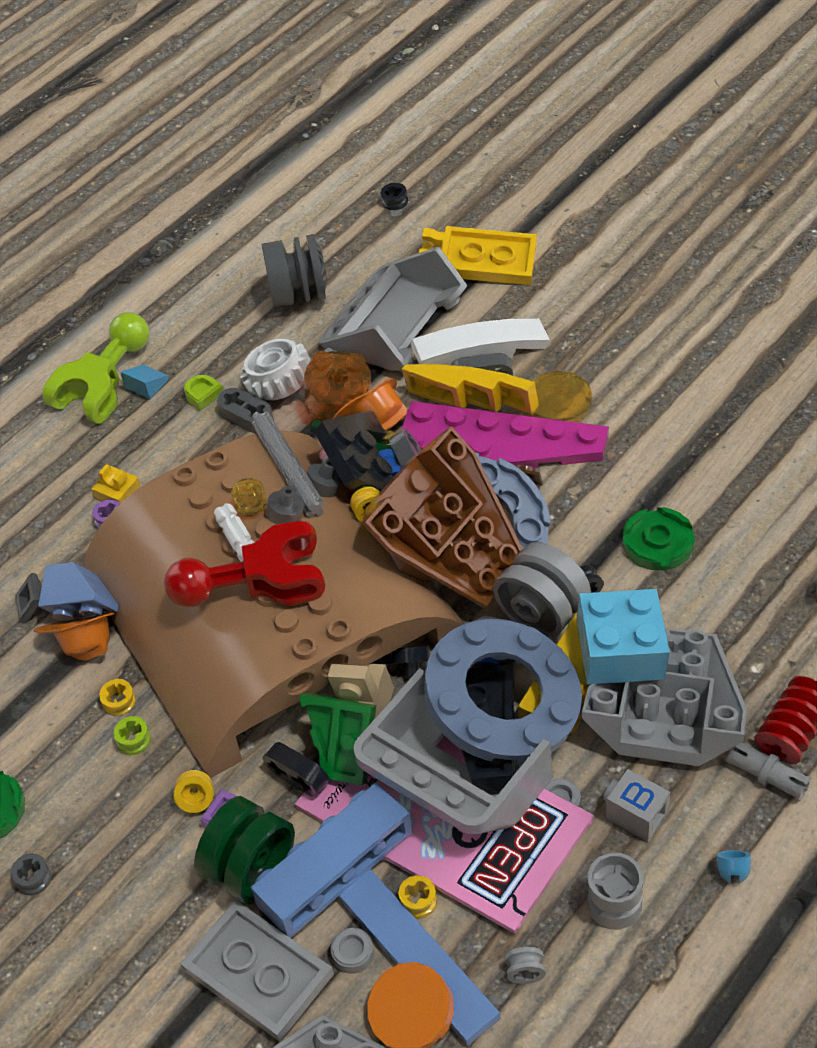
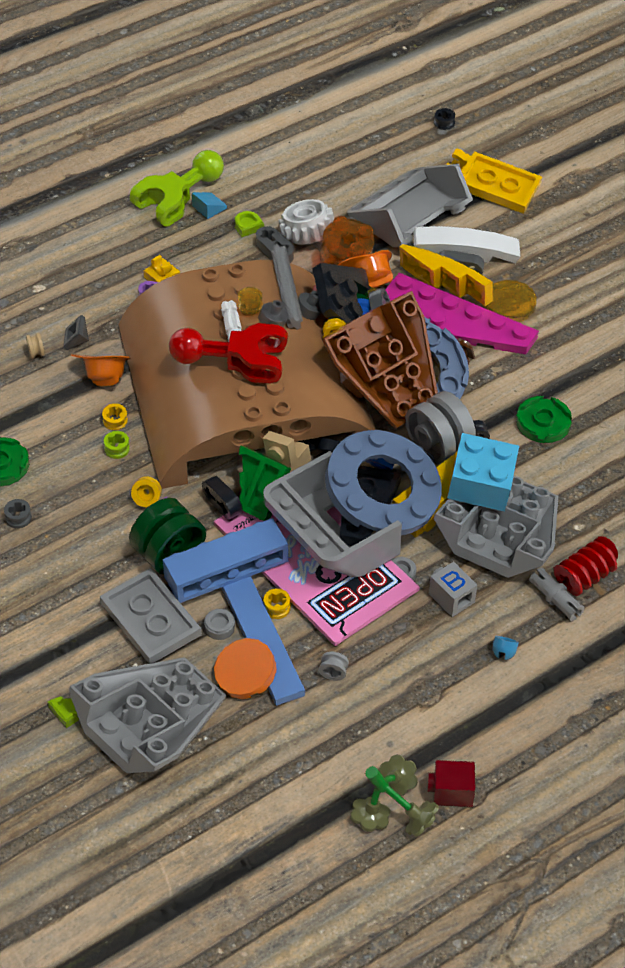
camera: 10 degrees right, 0 degrees up
medium blue slope [38,562,119,621] -> none
dark grey wheel [261,234,327,308] -> none
light grey wheel [588,853,643,930] -> none

